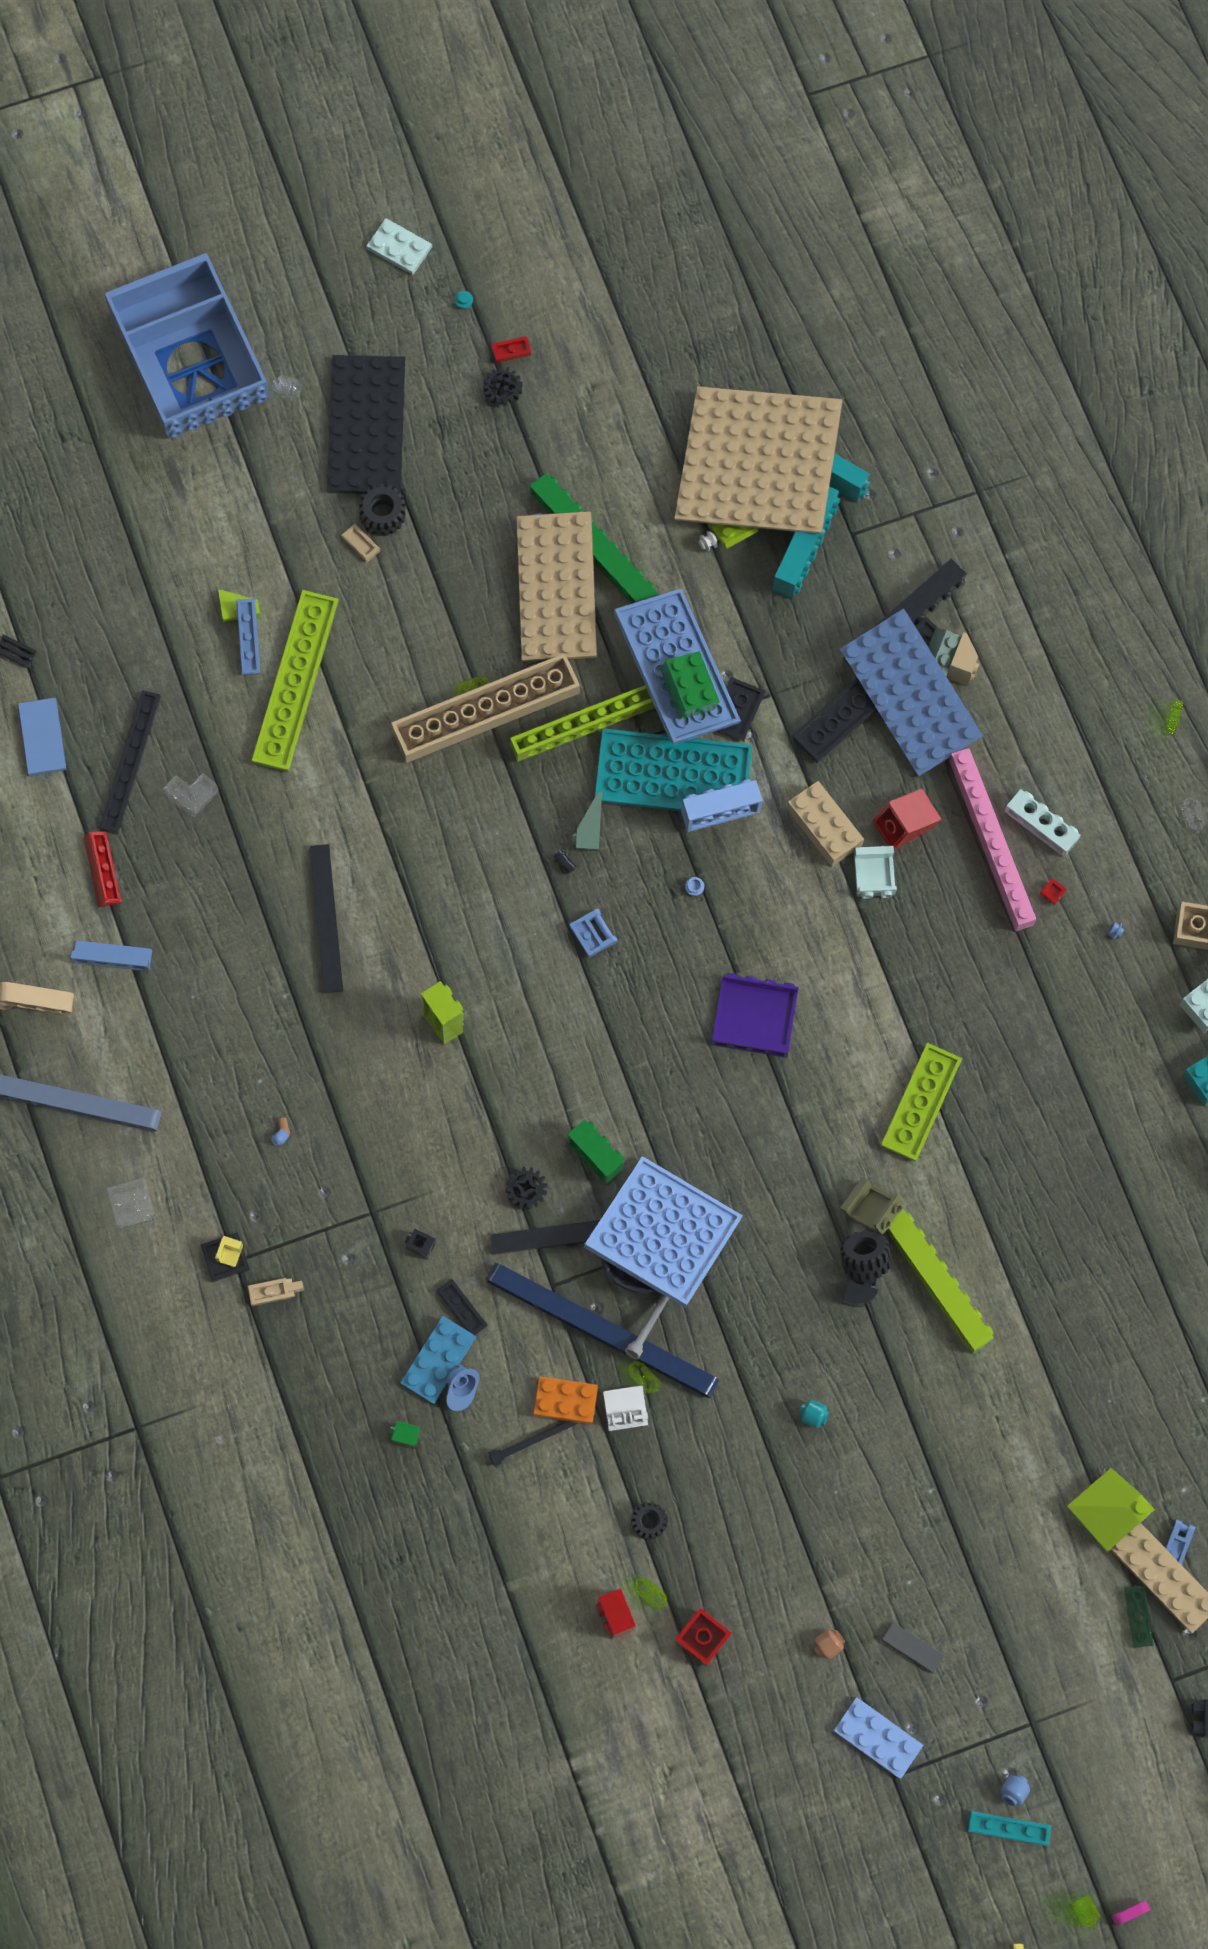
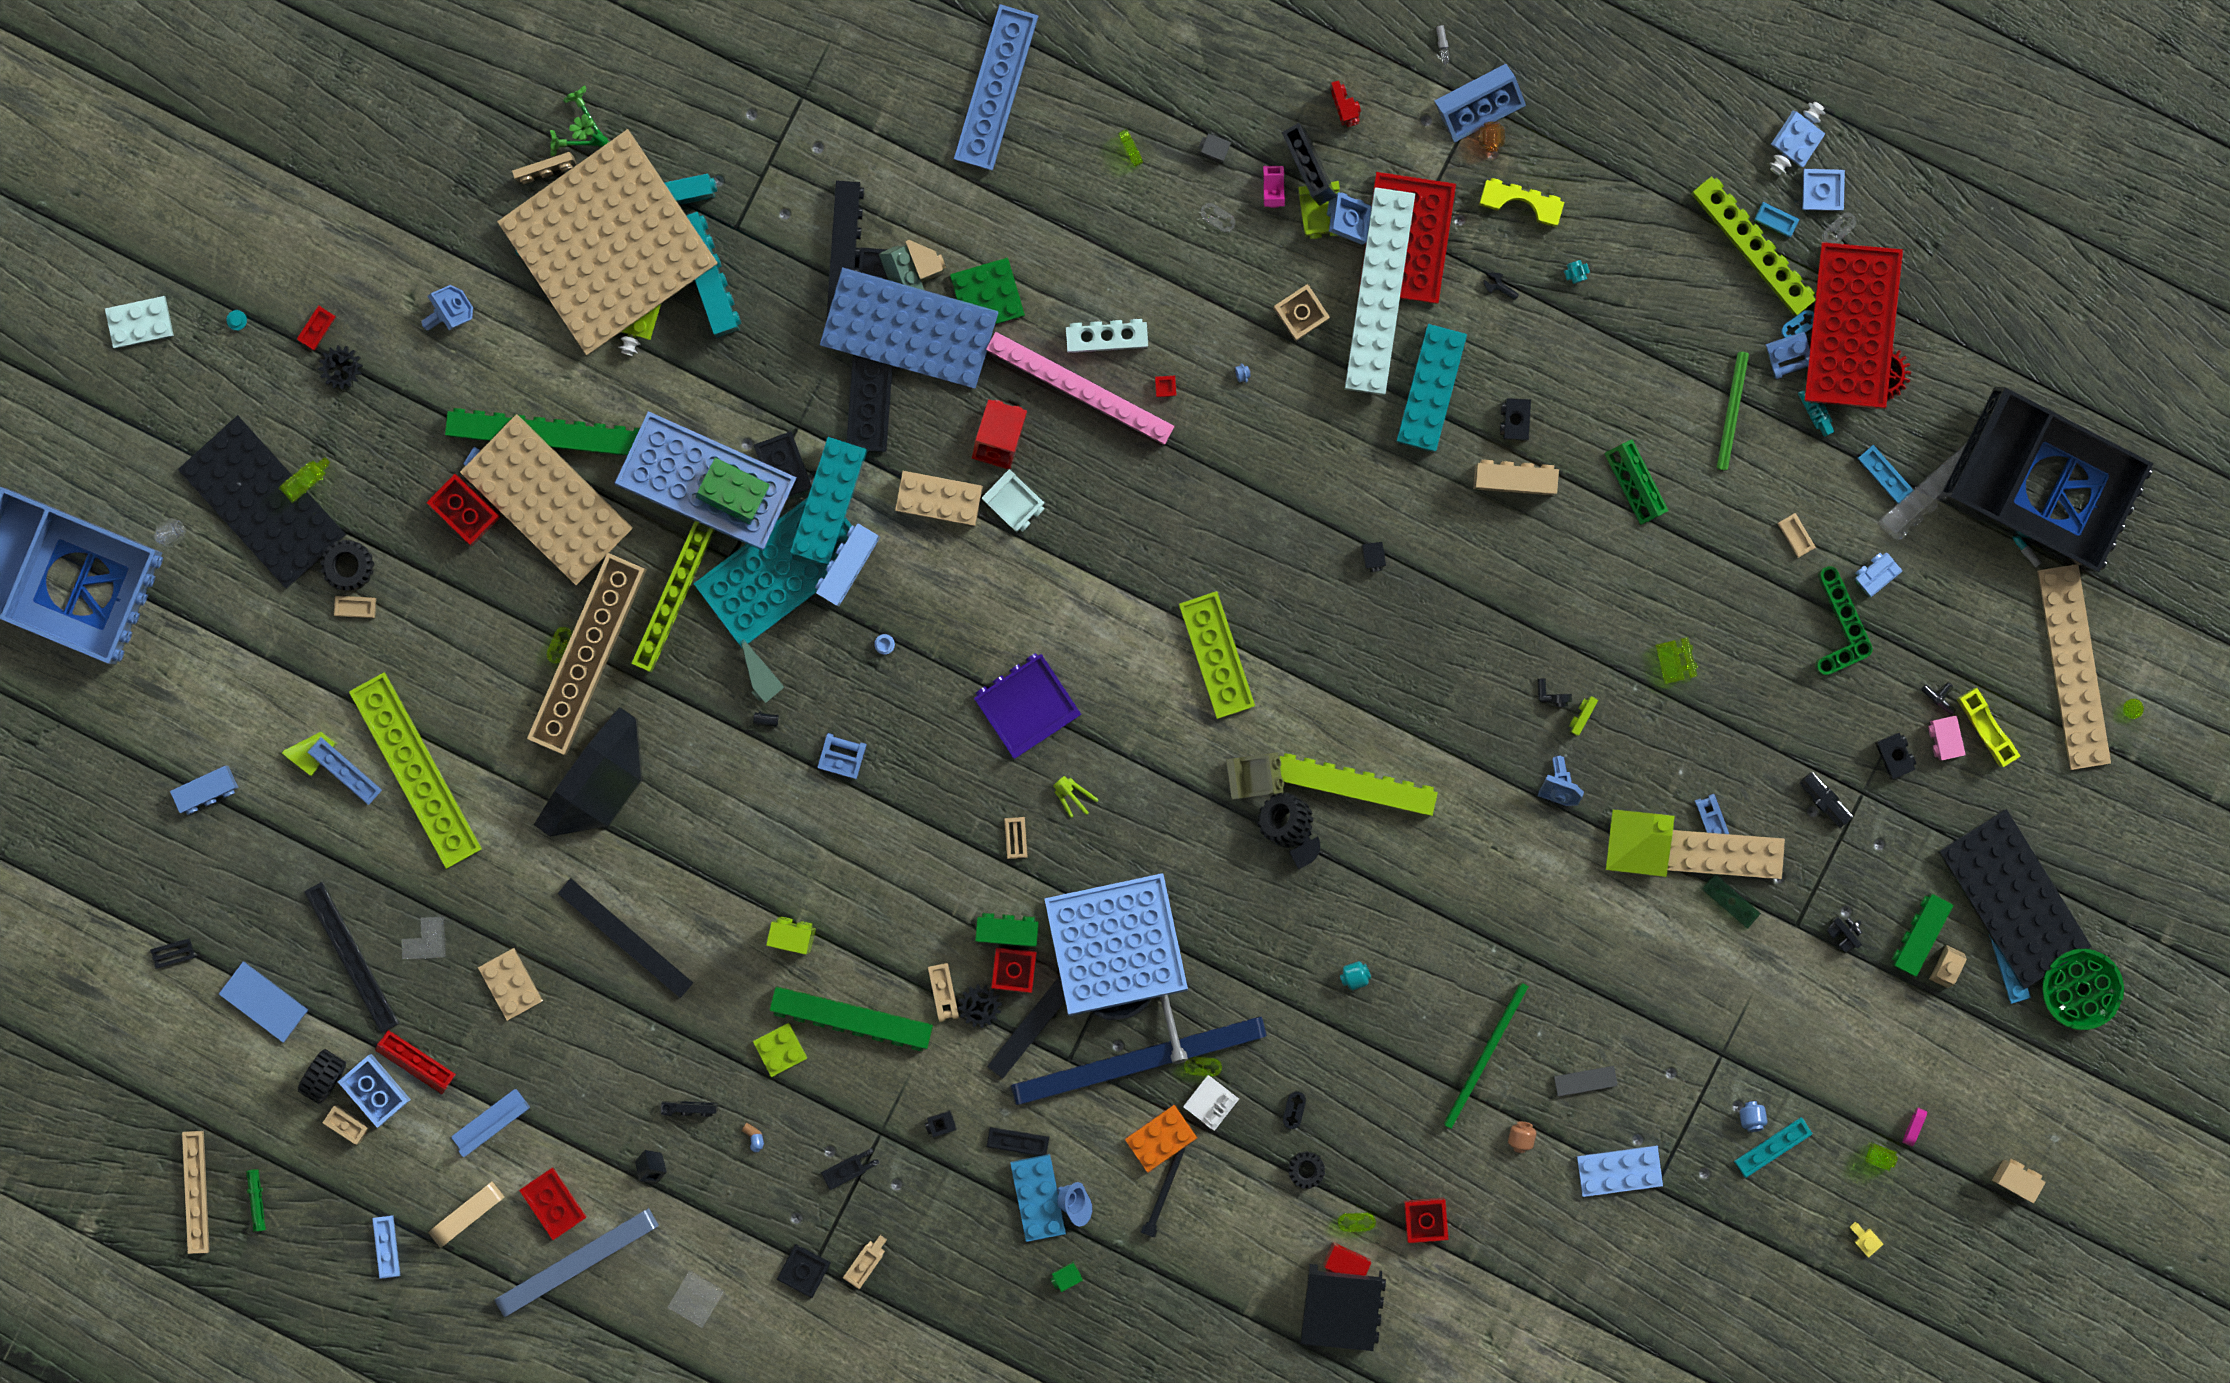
camera: 40 degrees left, 15 degrees up
light yellow panel [215,1236,243,1267] -> none
none -> medium blue brick [170,766,238,815]
none -> clear neon green hinge [279,457,331,503]
none -> black tyre [298,1049,346,1104]
none -> tan panel [323,1105,371,1145]
none -> light blue brick [338,1054,411,1128]
none -> medium blue piece [422,285,473,331]
none -> red brick [427,474,501,546]
none -> tan plate [478,948,543,1021]
none -> tan plate [512,152,576,184]
none -> red plate [519,1167,587,1240]
none -> black panel [534,707,643,837]
none -> bright green plant [550,85,610,157]
none -> black panel [635,1150,667,1184]
none -> black hinge [661,1101,718,1117]
none -> lime plate [753,1023,807,1077]
none -> green brick [770,986,933,1052]
none -> teal brick [790,437,867,565]
none -> black hinge [821,1148,879,1190]
none -> tan plate [928,963,959,1022]
none -> green plate [950,257,1025,325]
none -> medium blue plate [954,4,1038,171]
none -> red brick [991,947,1037,993]
none -> tan tile [1005,817,1027,859]
none -> lime plant [1053,776,1098,818]
none -> black beam [1283,1091,1306,1129]
none -> black panel [1301,1264,1386,1351]
none -> black brick [1362,542,1386,572]
none -> green tile [1444,982,1529,1129]
none -> black plate [1538,678,1572,707]
none -> medium blue piece [1538,756,1584,806]
none -> lime plate [1569,696,1598,736]

